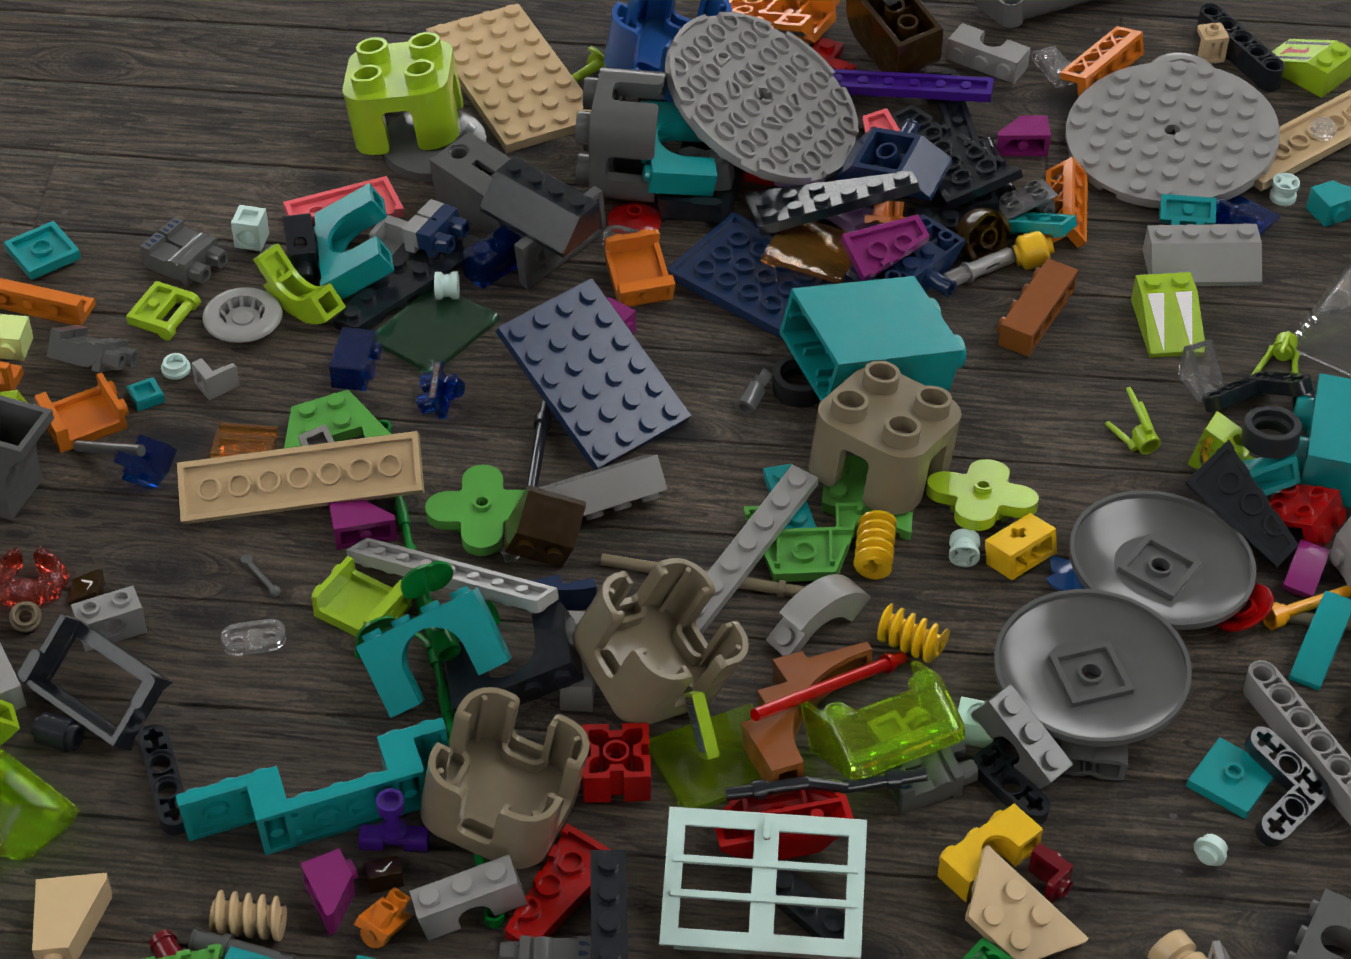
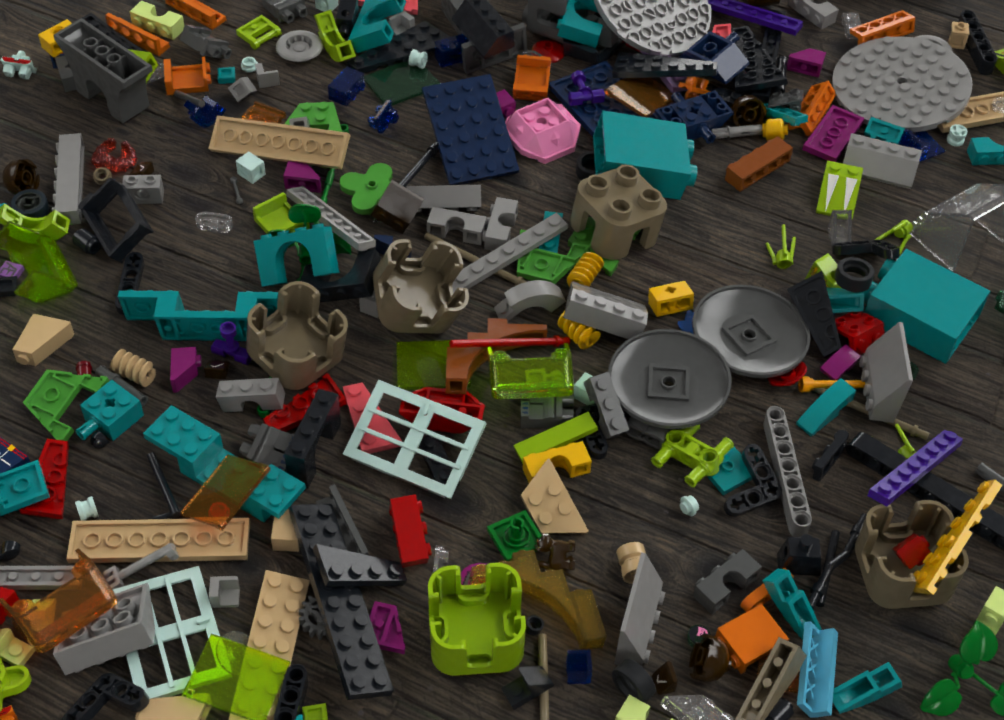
camera: 20 degrees right, 5 degrees up
orange hips [354,888,411,948] -> none
dark blue hips [401,199,470,258] -> none
red brick [582,723,651,803] -> none
lime tile [683,690,720,760] -> none
black bar [725,768,928,801] -> none
dark grey bar [734,367,773,416] -> none
magenta wing [841,214,930,281] -> none
lime plant [926,459,1039,531] -> none
light aqua wheel [949,528,980,567] -> none
dark red bracket [1028,842,1073,904] -> none
none -> light grey panel [228,77,257,102]
none -> light aqua brick [236,151,266,184]
none -> coral wing [343,382,403,454]
none -> light grey arch [427,207,487,245]
none -> light grey arch [482,197,518,251]
none -> bright pink piece [505,98,581,164]
none -> lime tile [513,412,598,464]
none -> light grey slope [563,281,648,339]
none -> dark purple bar [568,70,605,106]
none -> lime piece [651,424,734,487]
none -> magenta plate [803,105,864,162]

